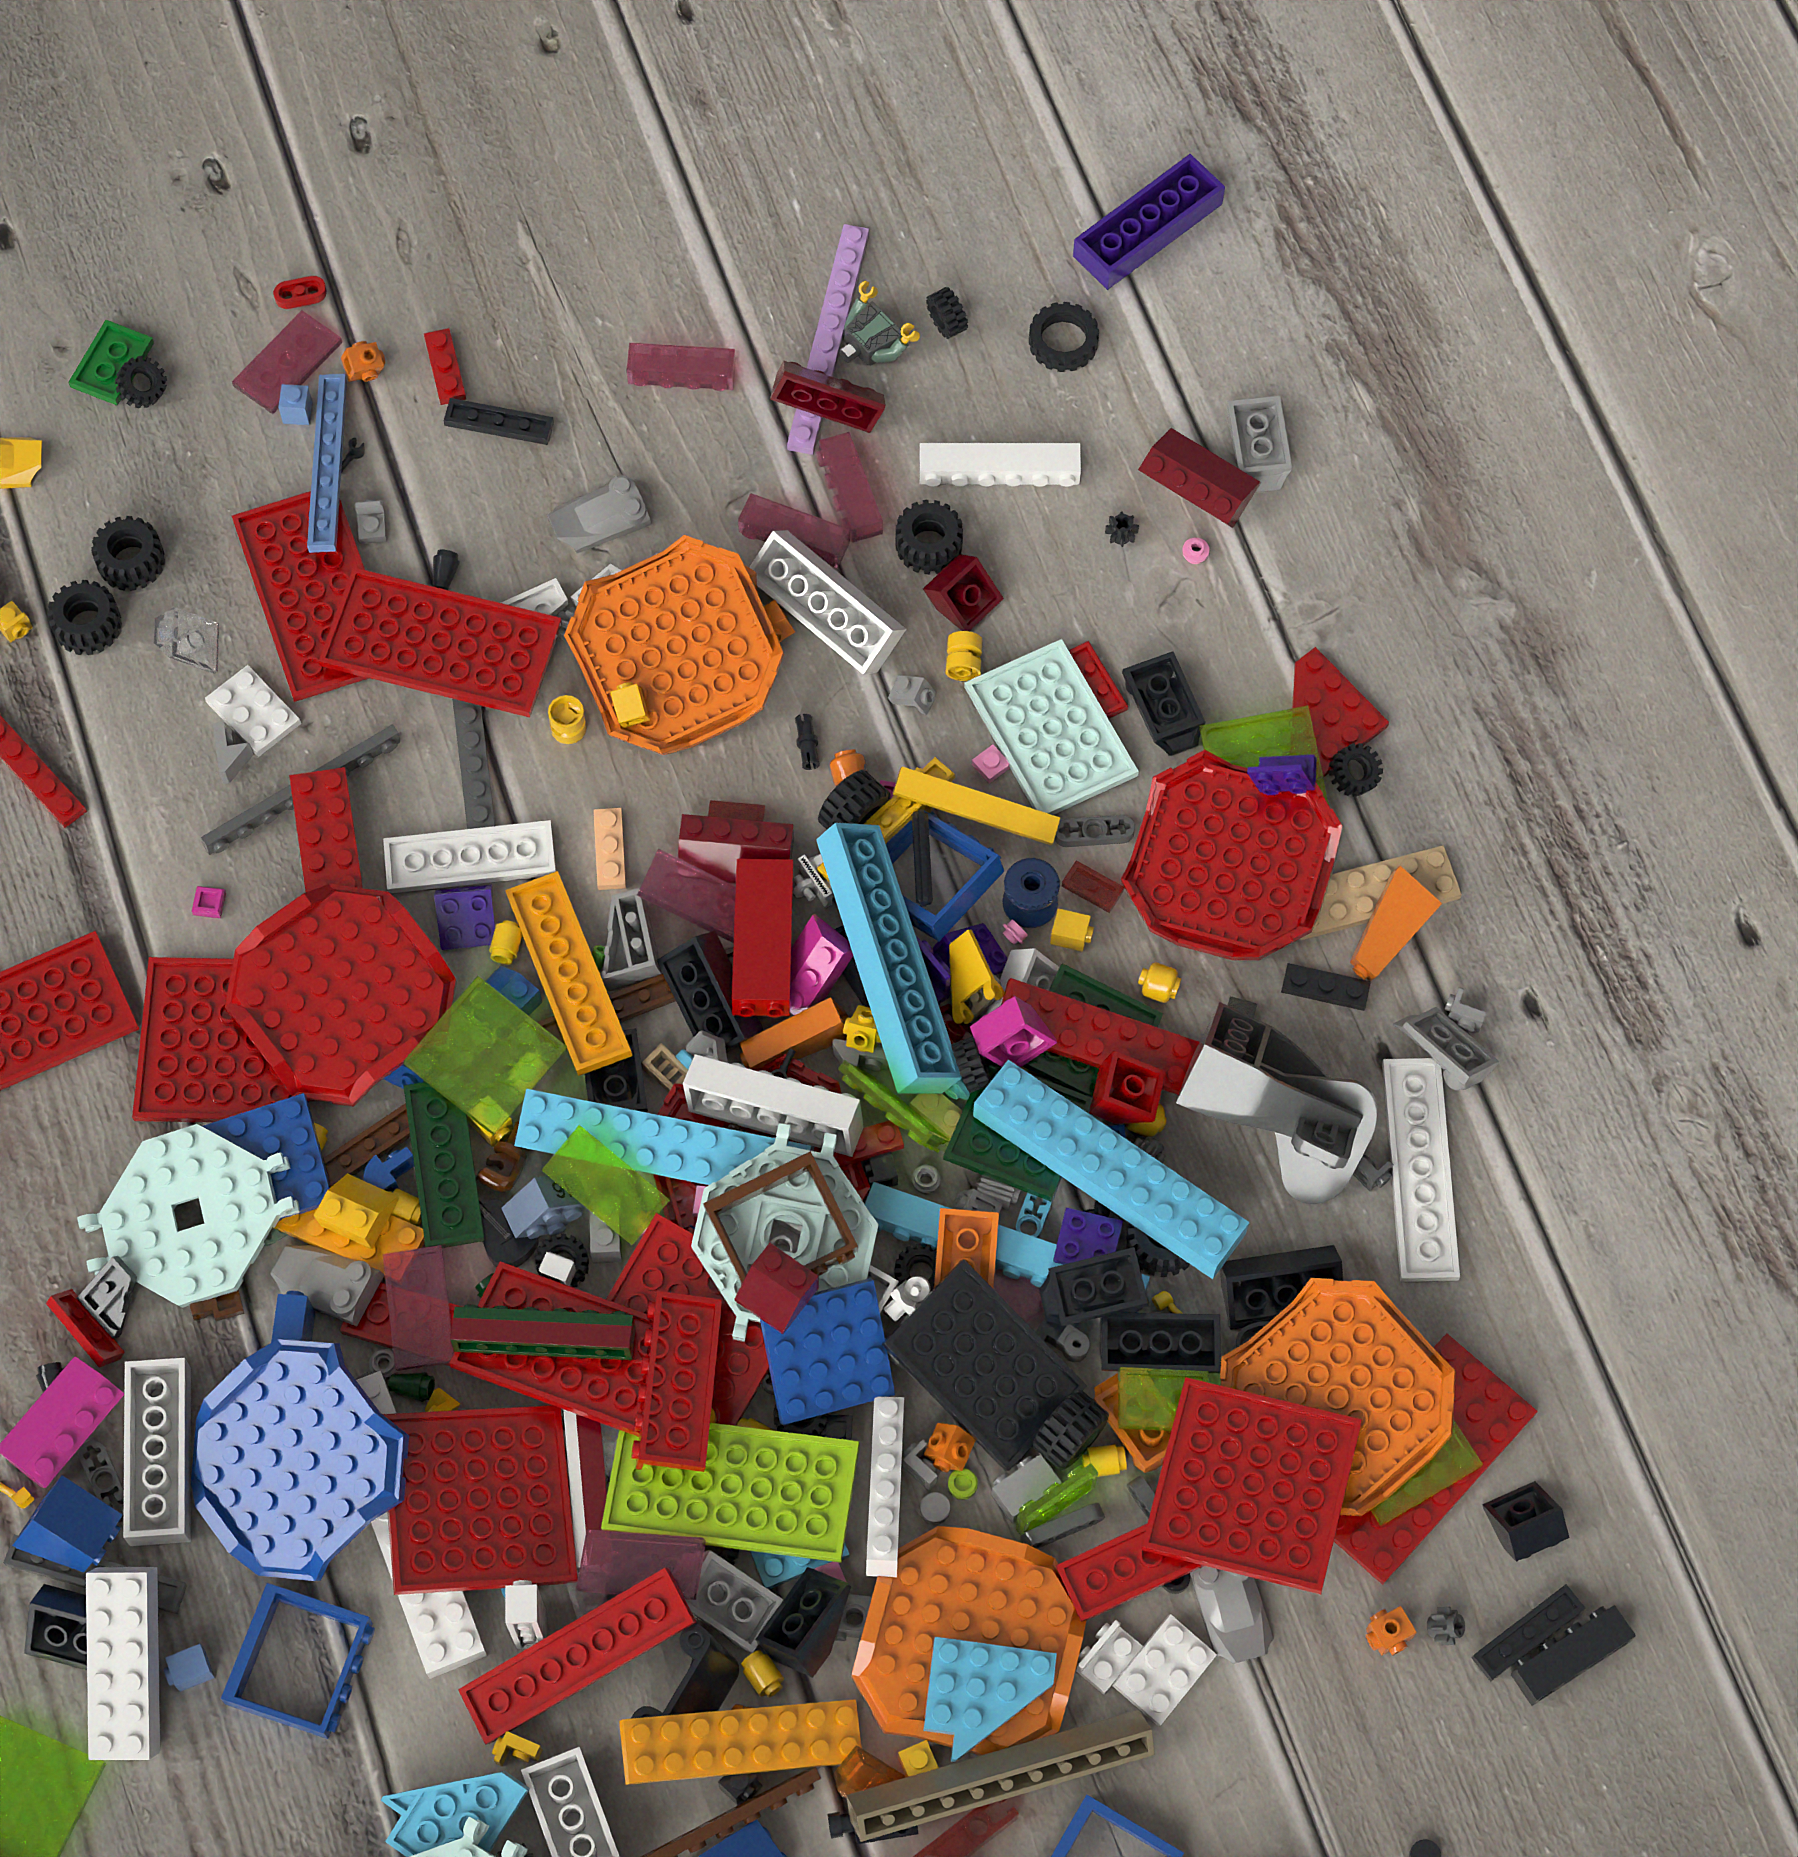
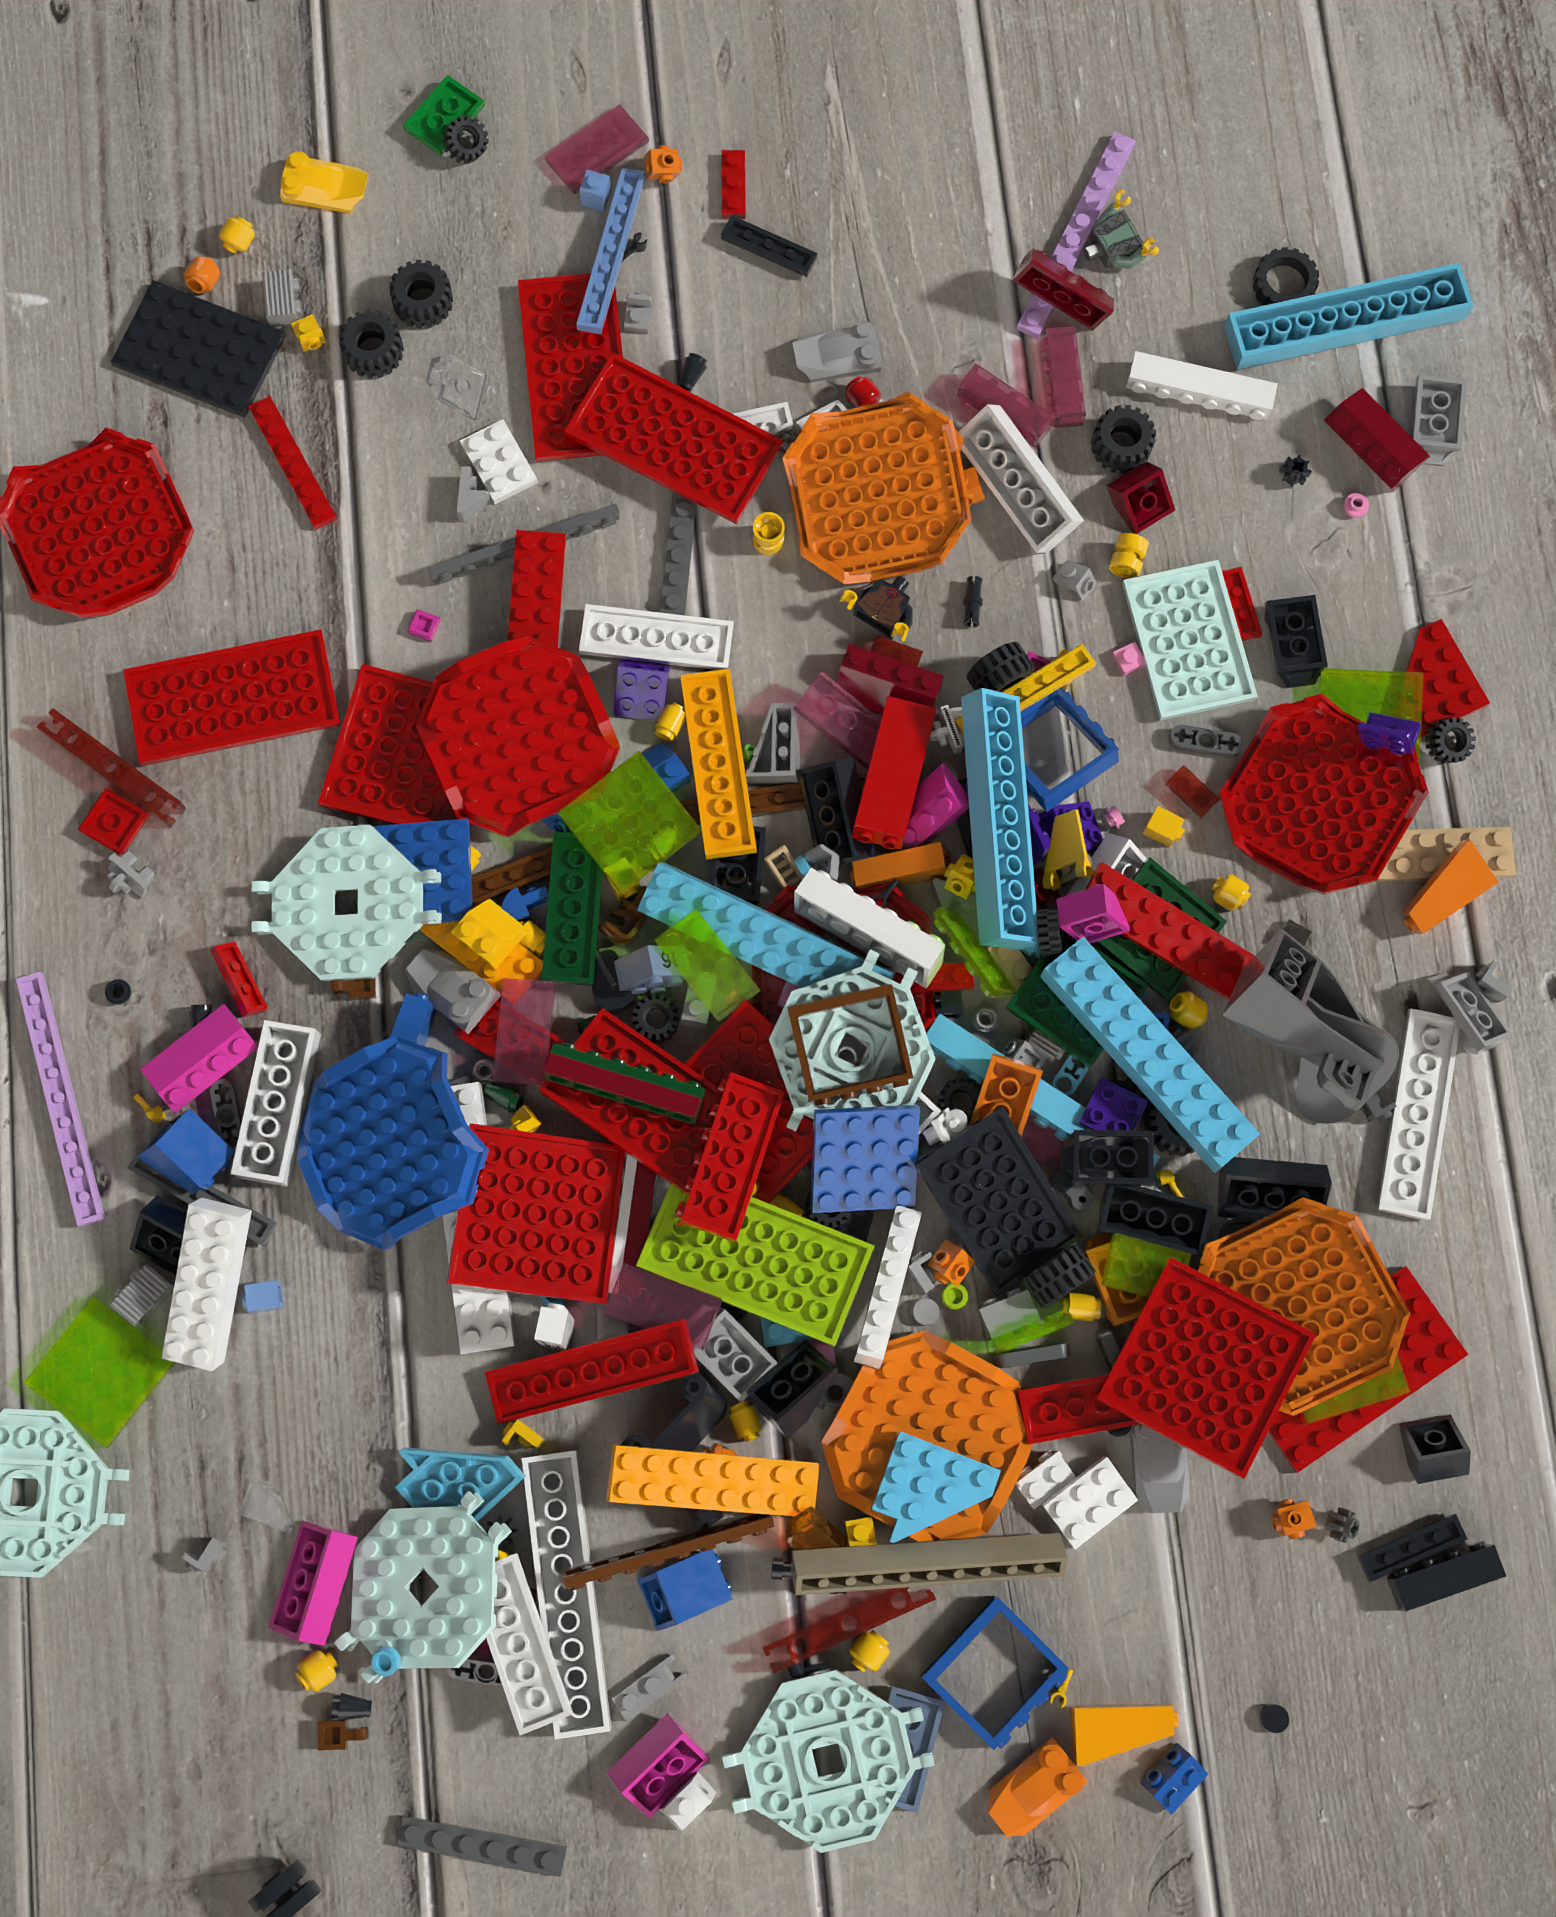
camera: 10 degrees right, 10 degrees up
wing [77,1256,137,1339] -> none
blue window [221,1583,375,1739] -> none
red plate [273,276,327,309] -> none
white slope [539,1252,576,1286] -> none
light nougat plate [594,808,626,890] -> none
yellow brick [611,682,650,728] -> none
clear pink brick [626,343,736,391] -> none
dark red slope [734,1243,819,1334] -> none
orange head [830,749,868,786] -> none
yellow tile [893,766,1060,845] -> none
black axle [912,809,933,907] -> none
black tyre [926,287,968,339] -> none
dark blue hose [1002,858,1060,928] -> none
dark purple brick [1073,154,1225,290] -> none
red slope [1089,1051,1166,1124] -> none
black plate [1281,963,1371,1011] -> none
none -> light grey brick [110,1264,174,1327]
none -> torso [839,576,913,641]
none -> red head [845,376,881,408]
none -> medium azure brick [1223,263,1474,370]

